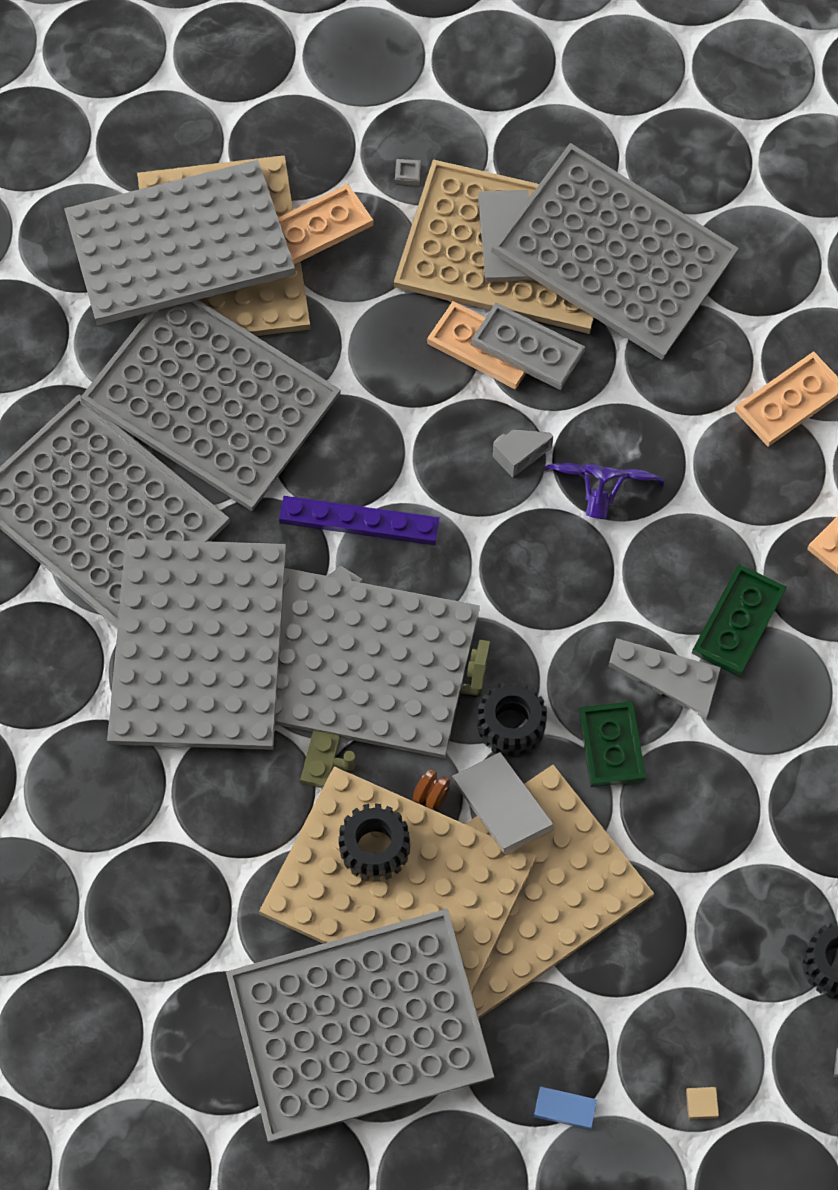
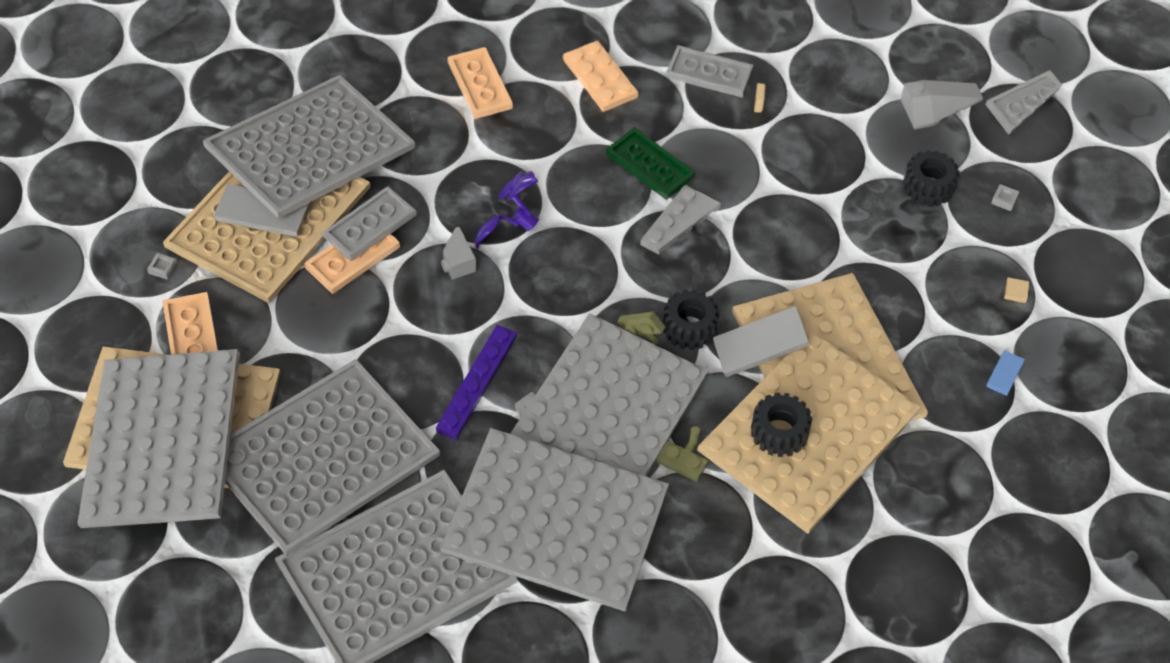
camera: 75 degrees left, 10 degrees down
light grey plate [226,908,495,1142] -> none
dark orange wheel [412,769,451,811] -> none
dark green plate [578,701,646,788] -> none

